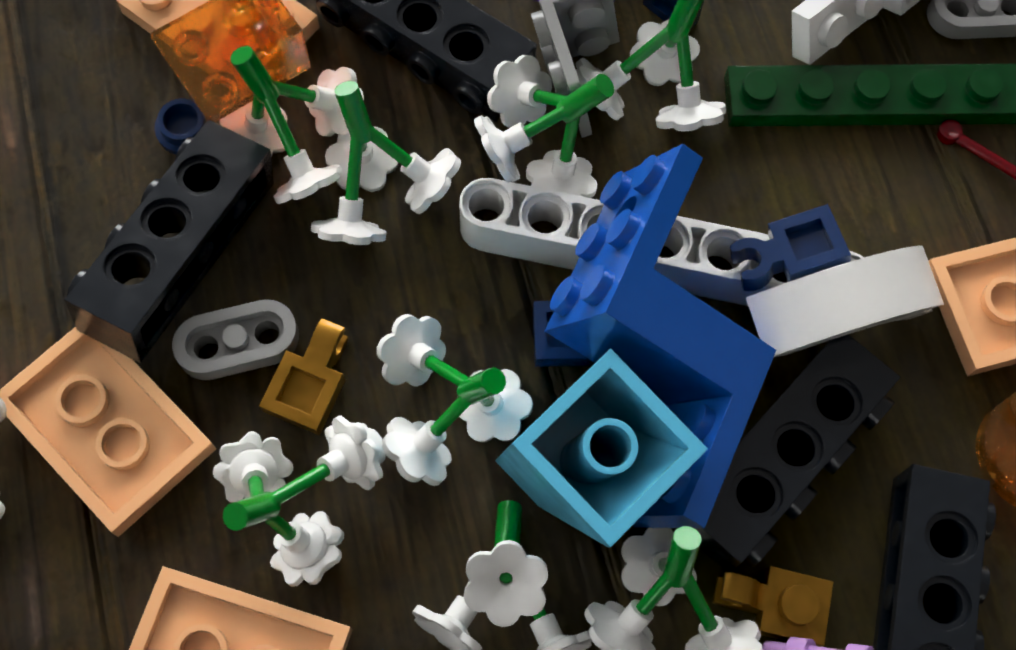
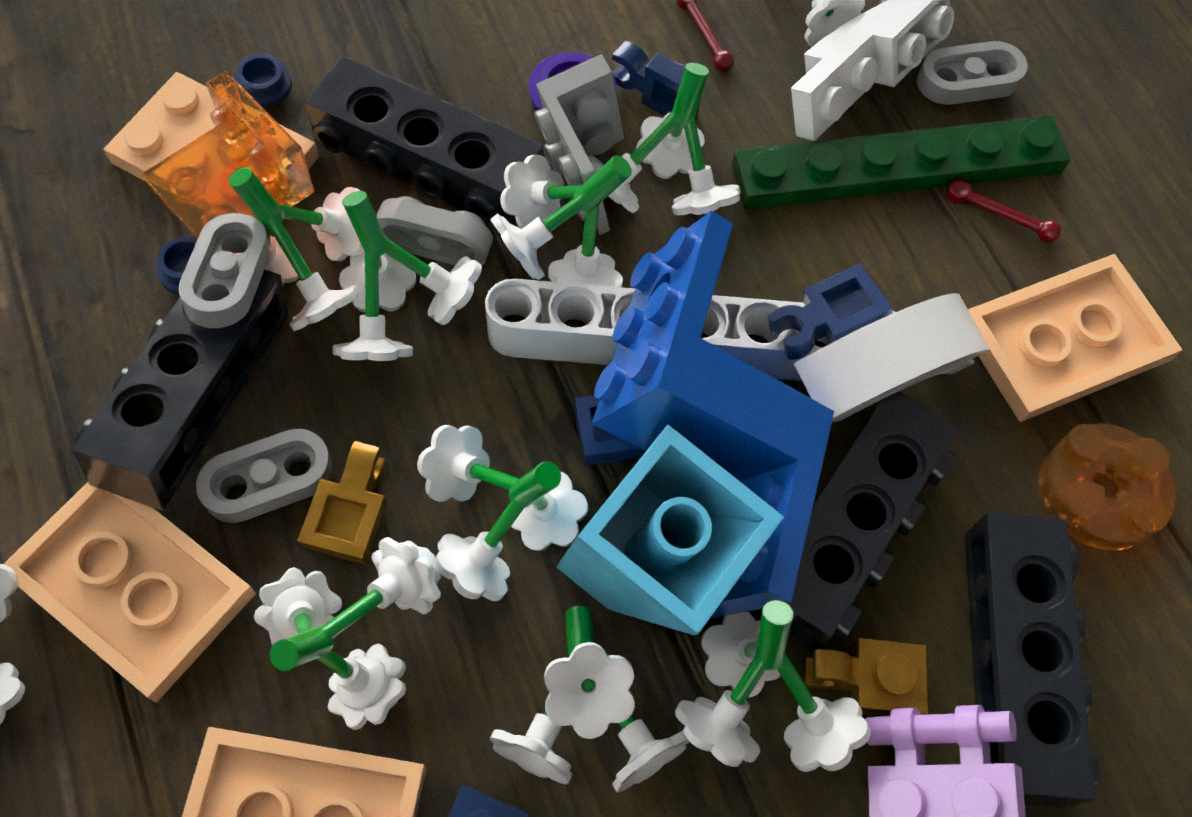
camera: 10 degrees left, 5 degrees down
none -> light grey plate [179,213,270,328]
none -> light grey plate [376,196,493,265]

